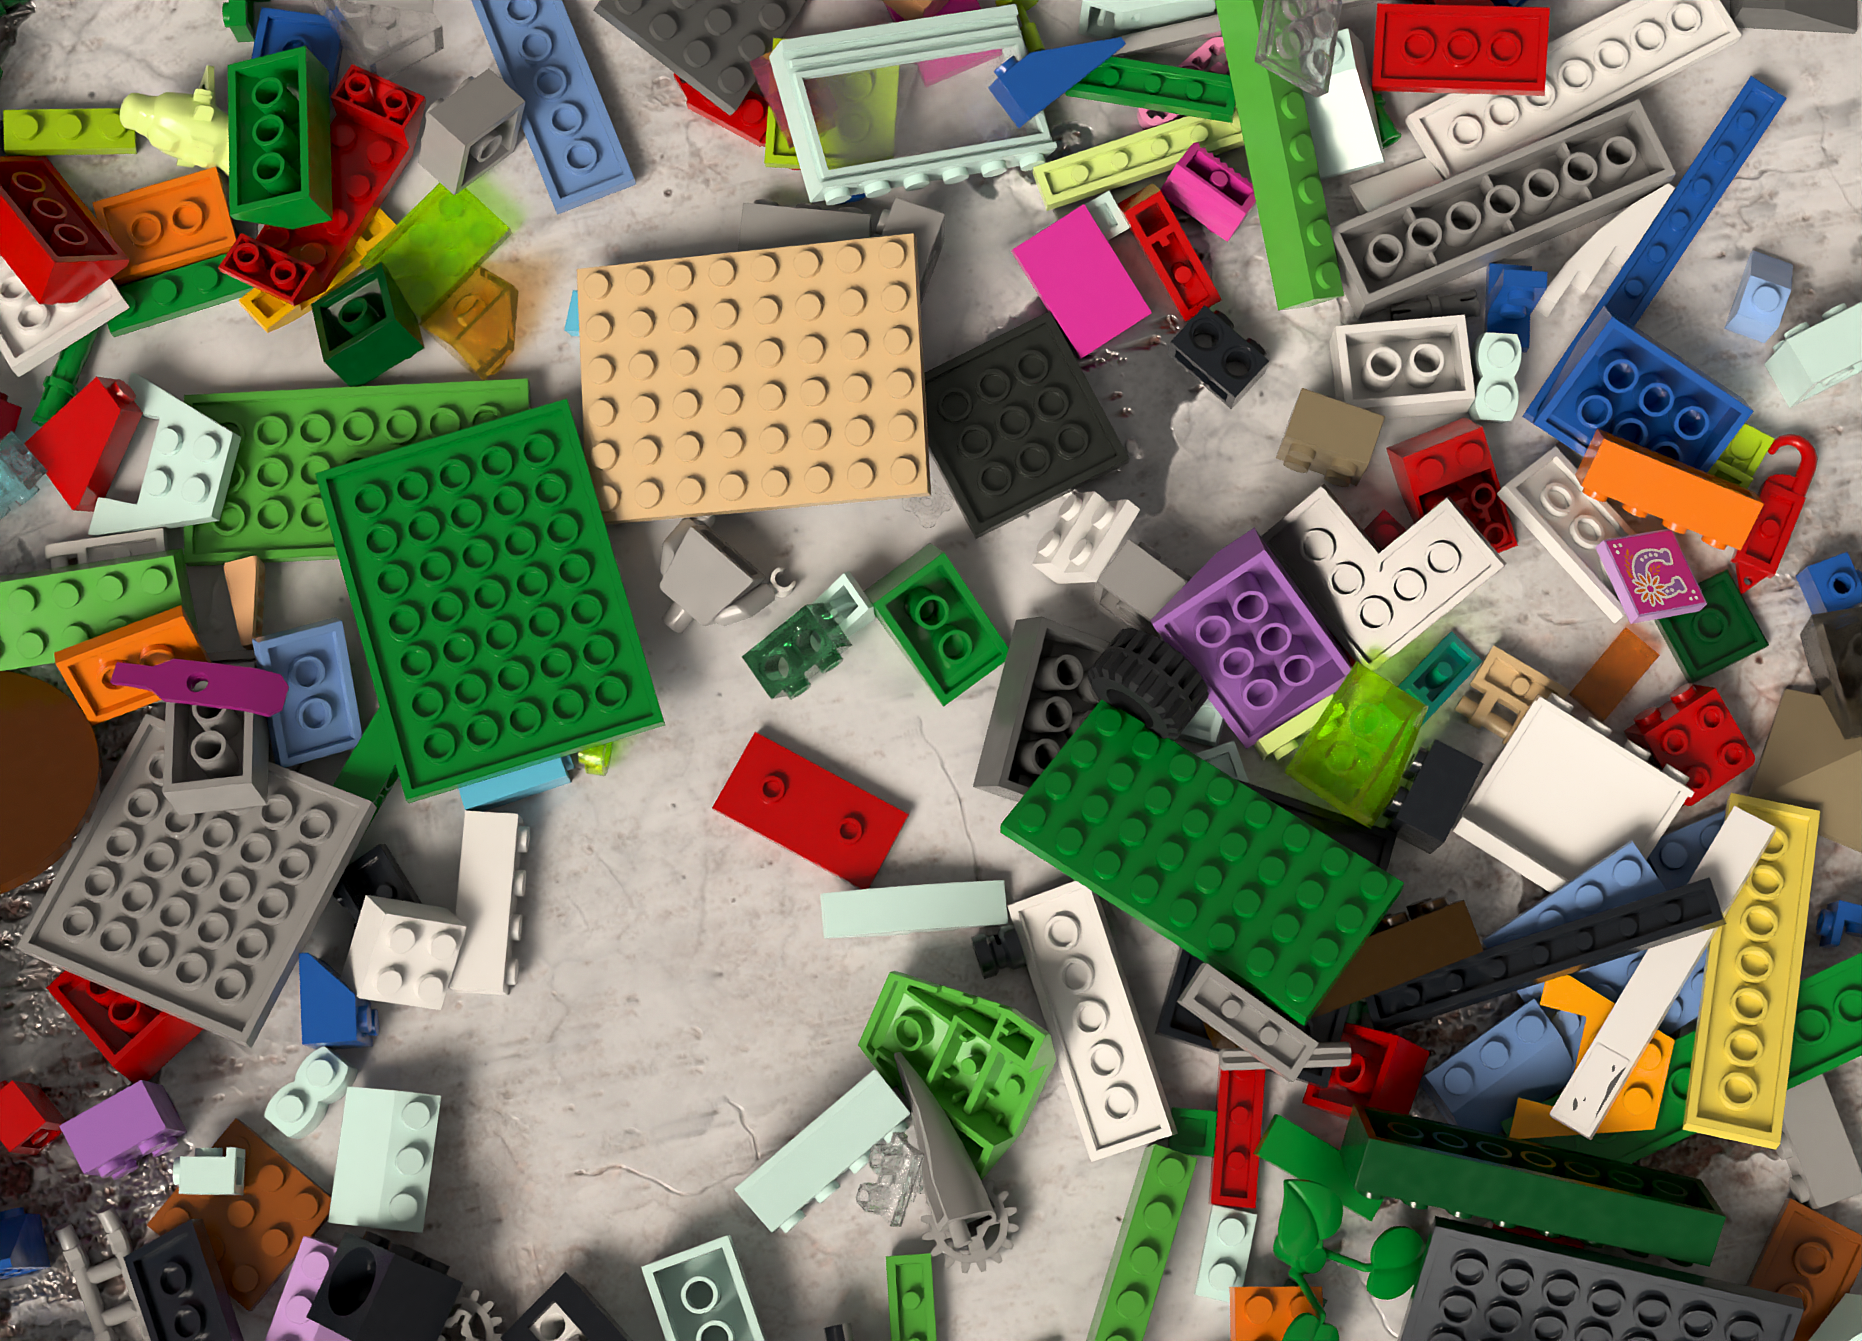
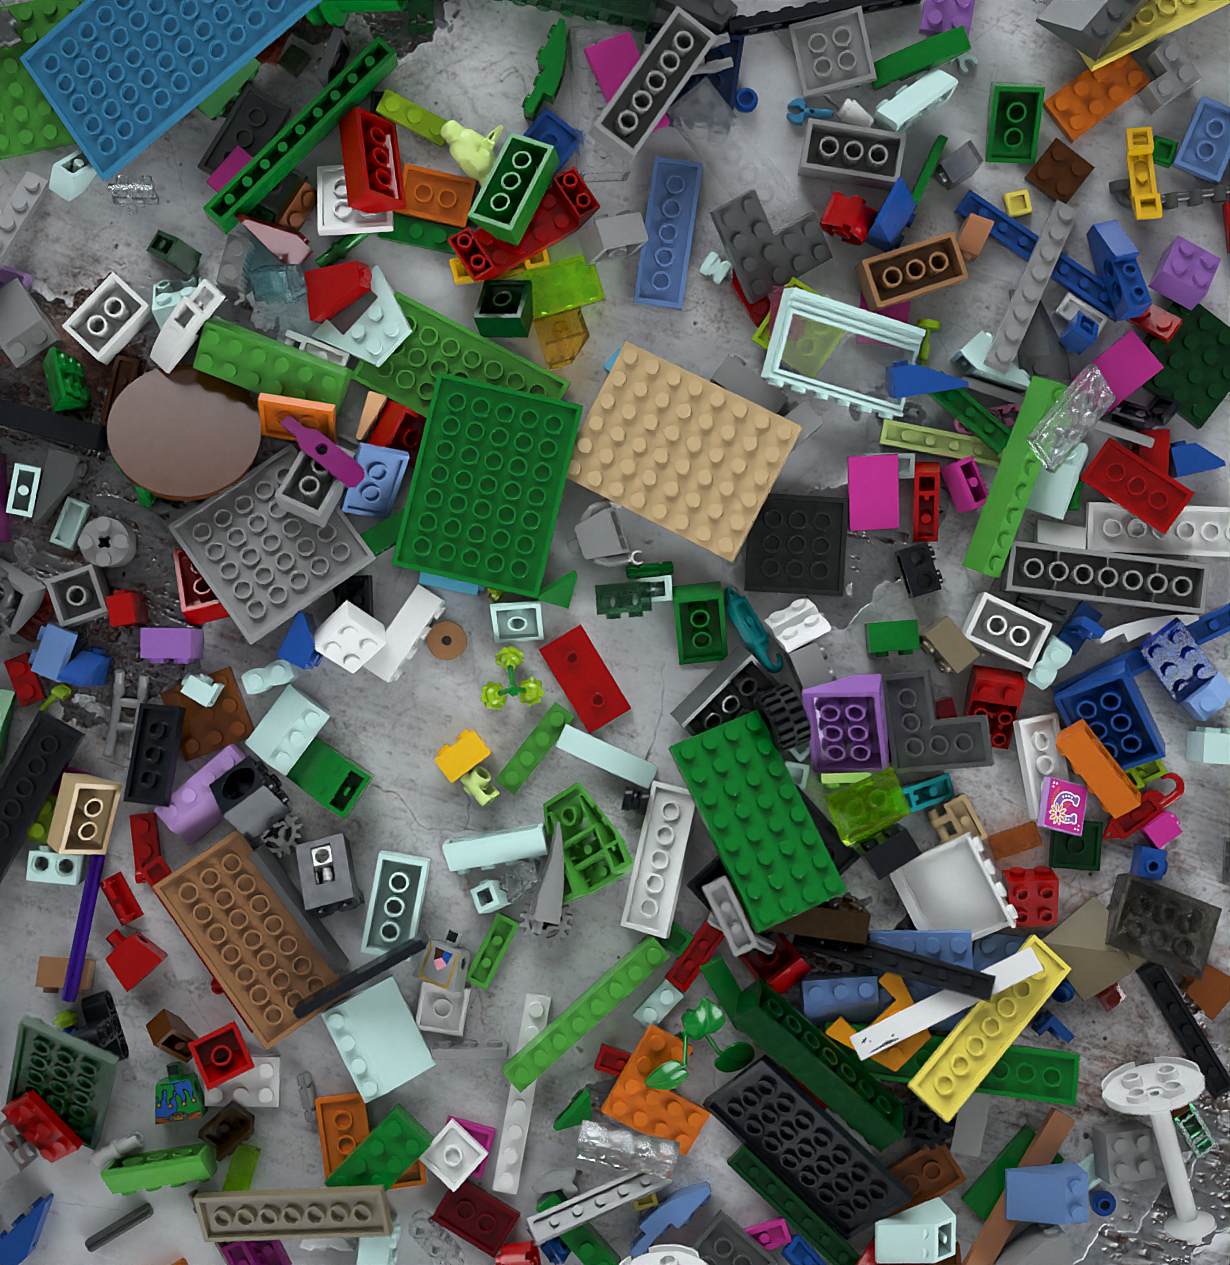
camera: 30 degrees right, 10 degrees up
none -> green slope [286,736,375,819]
none -> red slope [367,400,427,468]
none -> medium nougat piece [427,621,467,660]
none -> yellow brick [434,729,492,784]
none -> yellowish green plate [460,766,501,807]
none -> light aqua brick [470,878,512,913]
none -> lime plant [480,646,545,711]
none -> light aqua slope [490,601,544,643]
none -> bright green plate [495,702,575,795]
none -> green slope [534,570,578,609]
none -> green axle [626,561,674,579]
none -> light aqua wheel [699,251,732,285]
none -> teal plate [724,587,783,673]
none -> green brick [864,619,920,657]
none -> black gear [903,1096,954,1150]
none -> blue plate [1051,979,1075,1003]
none -> clear blue plate [1137,617,1218,704]
none -> dark pink brick [1139,811,1183,849]

